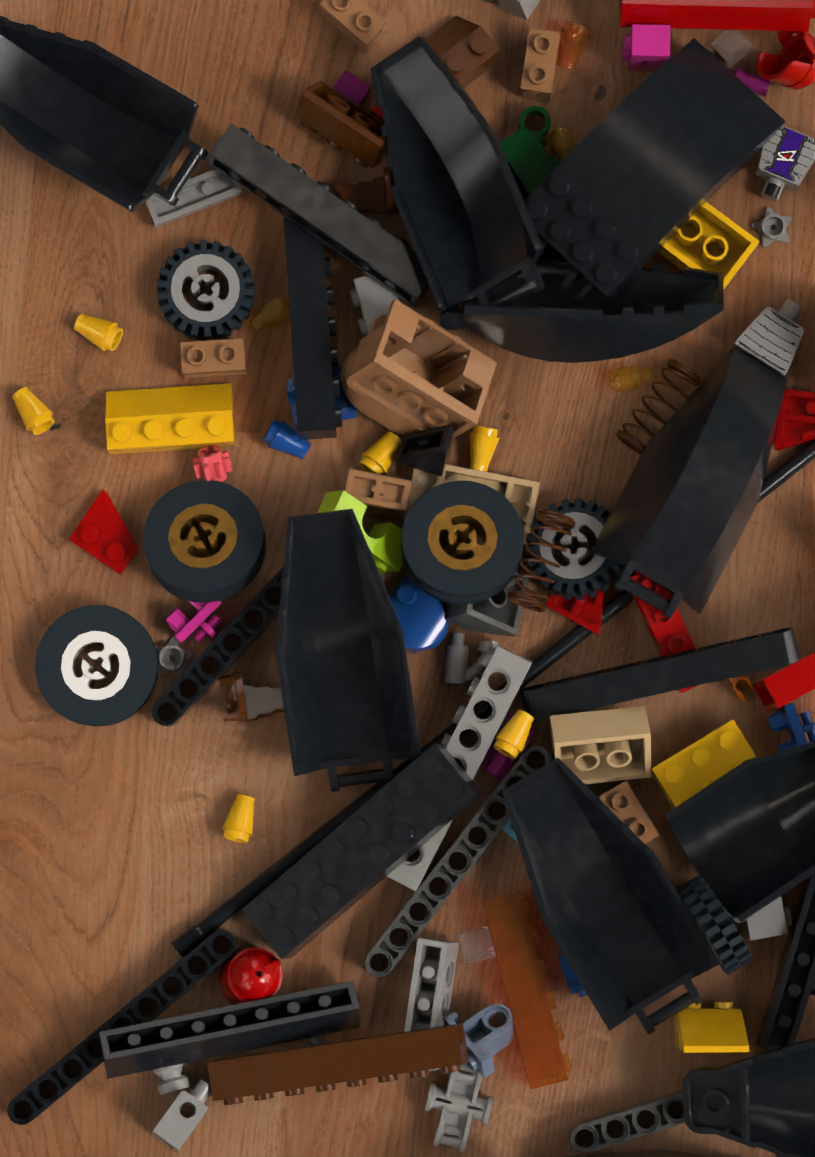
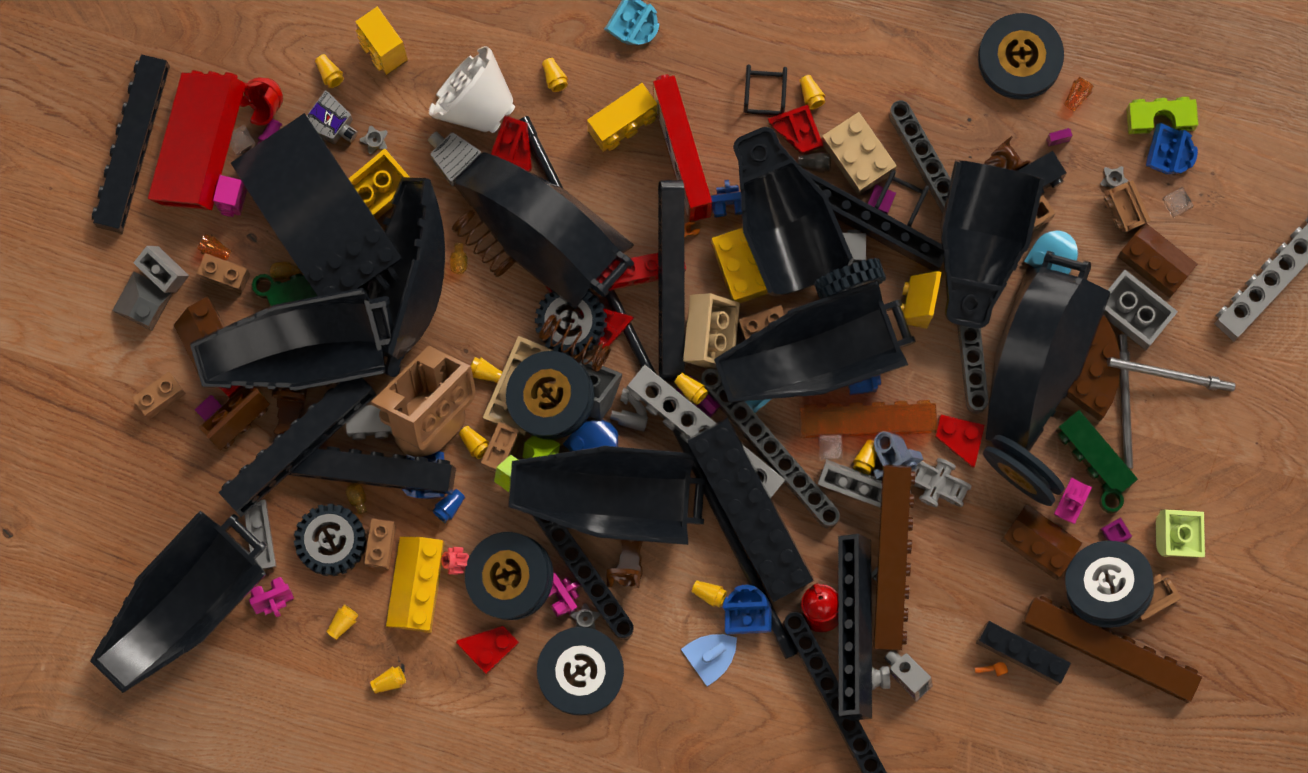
camera: 75 degrees left, 5 degrees down
black slope [395,424,455,476] -> none
none -> dark pink hips [249,577,294,617]
none -> light blue shield [681,634,737,686]
none -> blue slope [723,585,772,634]
none -> yellow cone [853,440,877,475]
none -> red wing [935,414,985,468]

